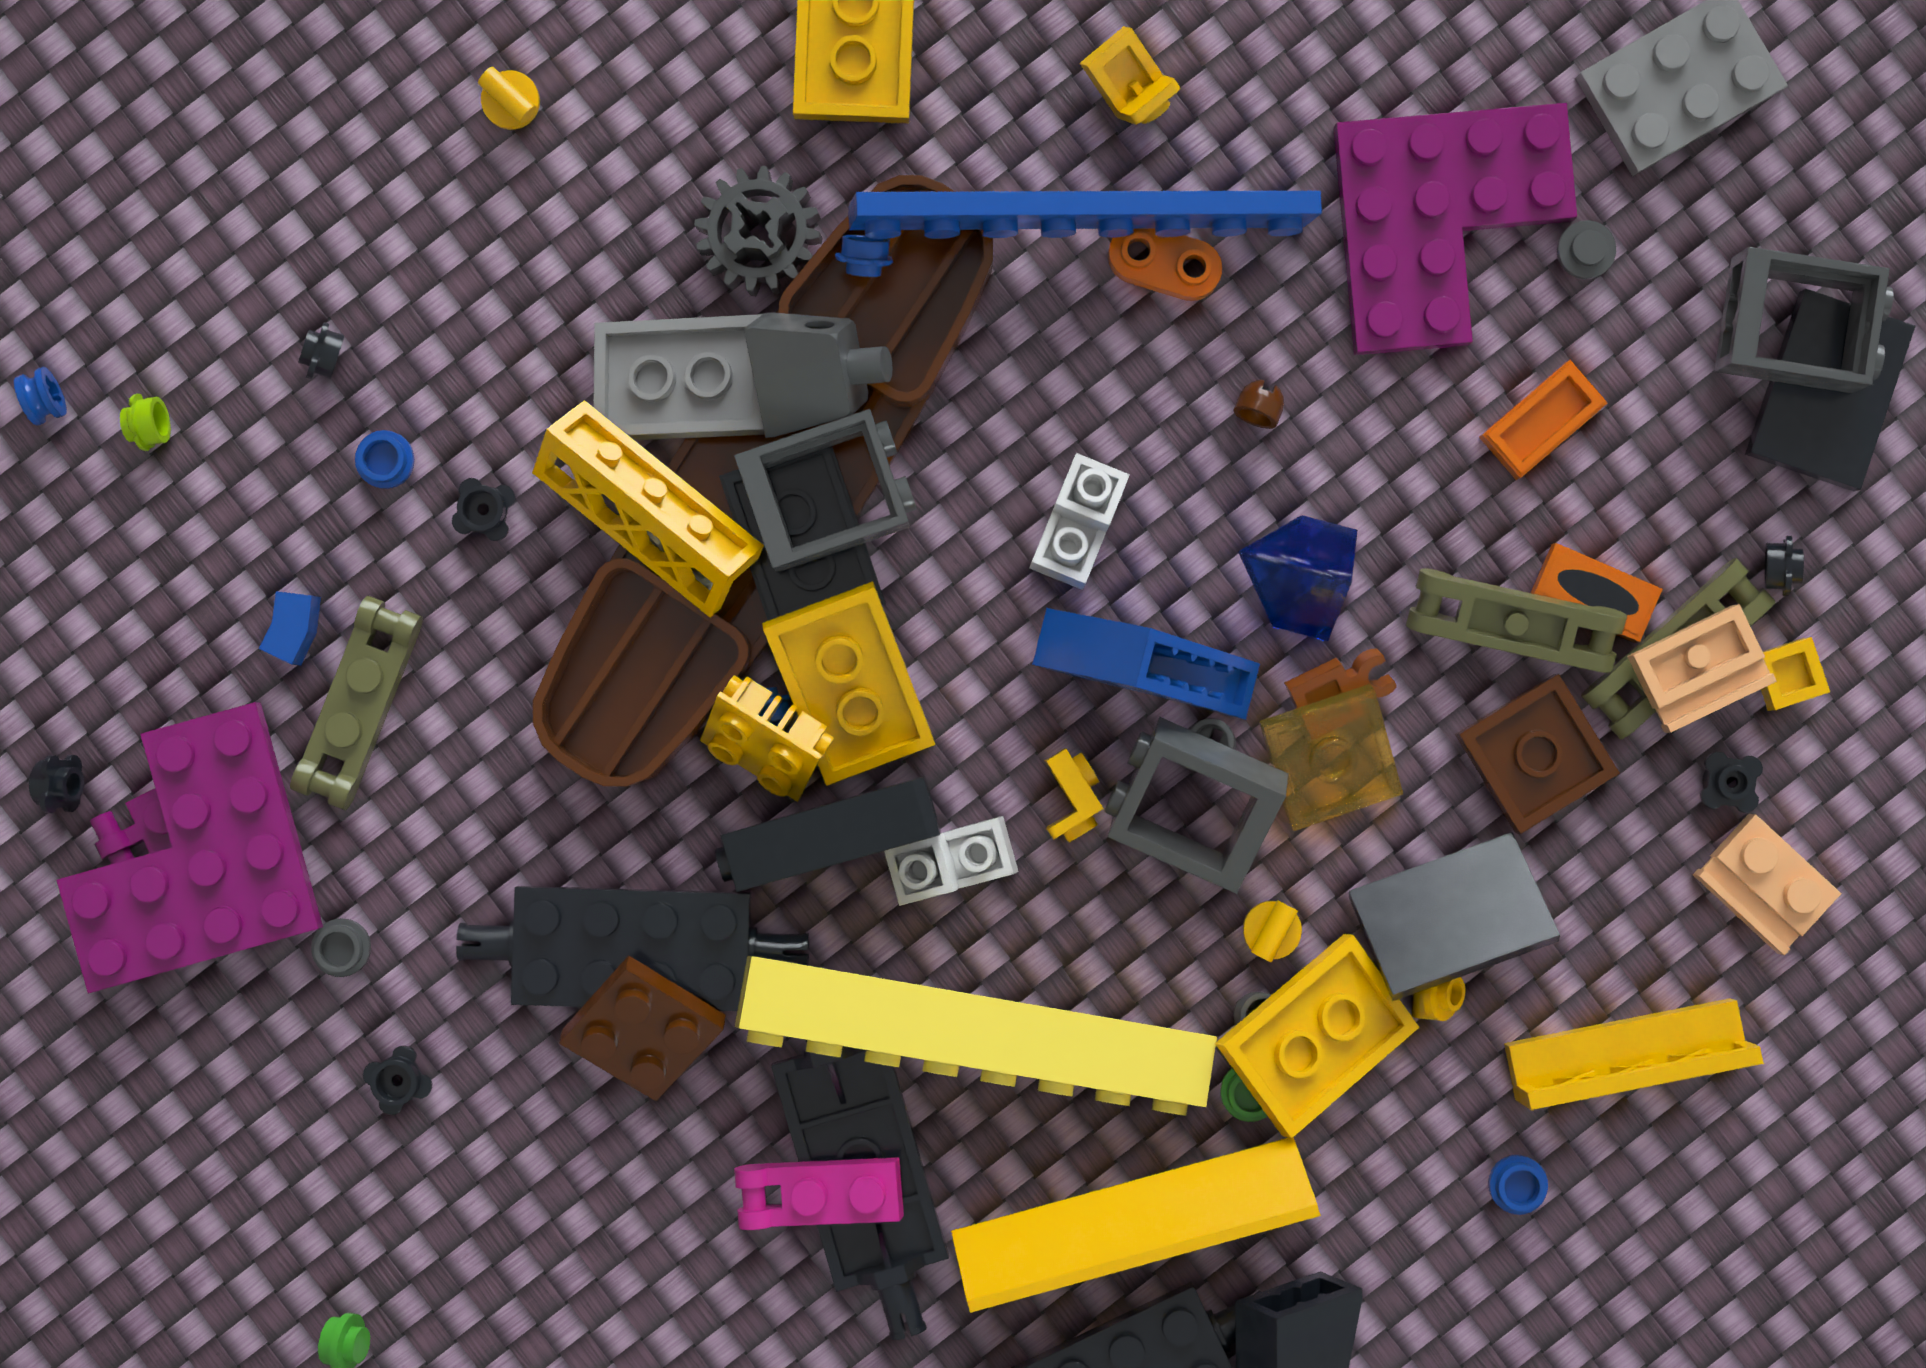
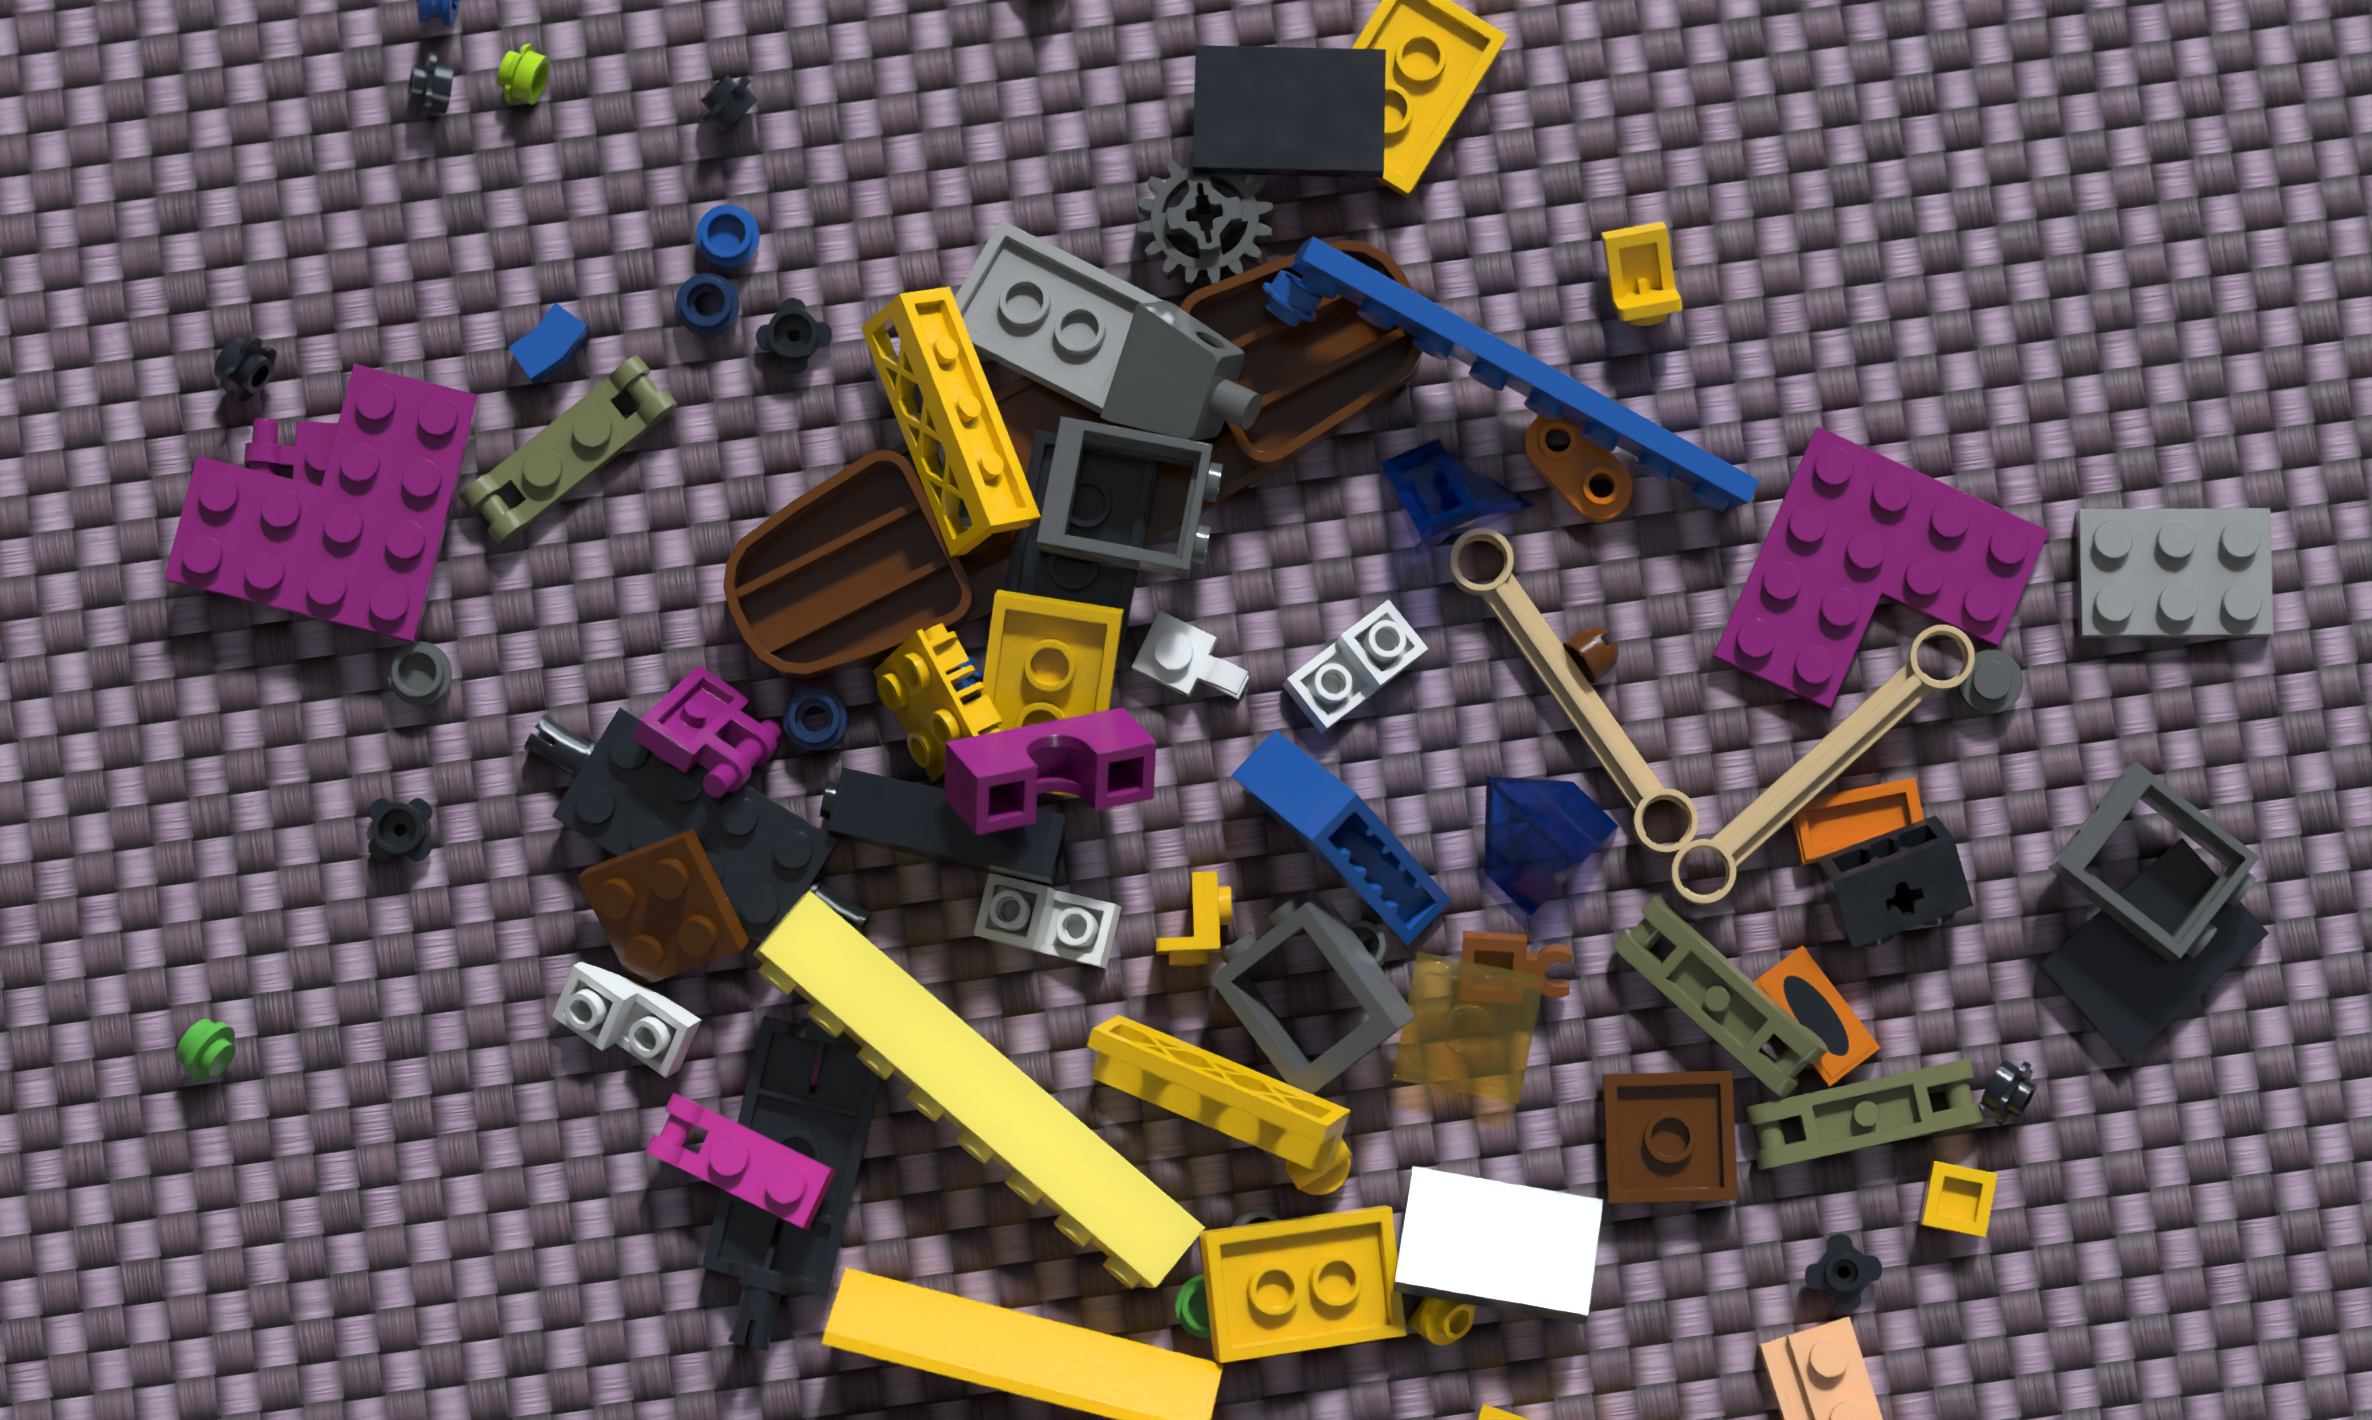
camera: 35 degrees right, 5 degrees down
light nougat plate [1627,604,1777,733] -> none
none -> black plate [407,51,453,119]
none -> white slope [552,962,701,1078]
none -> magenta plate [632,665,782,798]
none -> dark blue plate [676,273,740,337]
none -> dark blue plate [783,688,847,752]
none -> magenta arch [944,707,1156,835]
none -> yellow fence [1087,1014,1351,1174]
none -> white plate [1132,610,1249,700]
none -> black tile [1193,45,1386,178]
none -> clear blue slope [1380,438,1535,553]
none -> tan piece [1448,528,1698,855]
none -> tan piece [1670,625,1975,905]
none -> black brick [1816,815,1973,949]

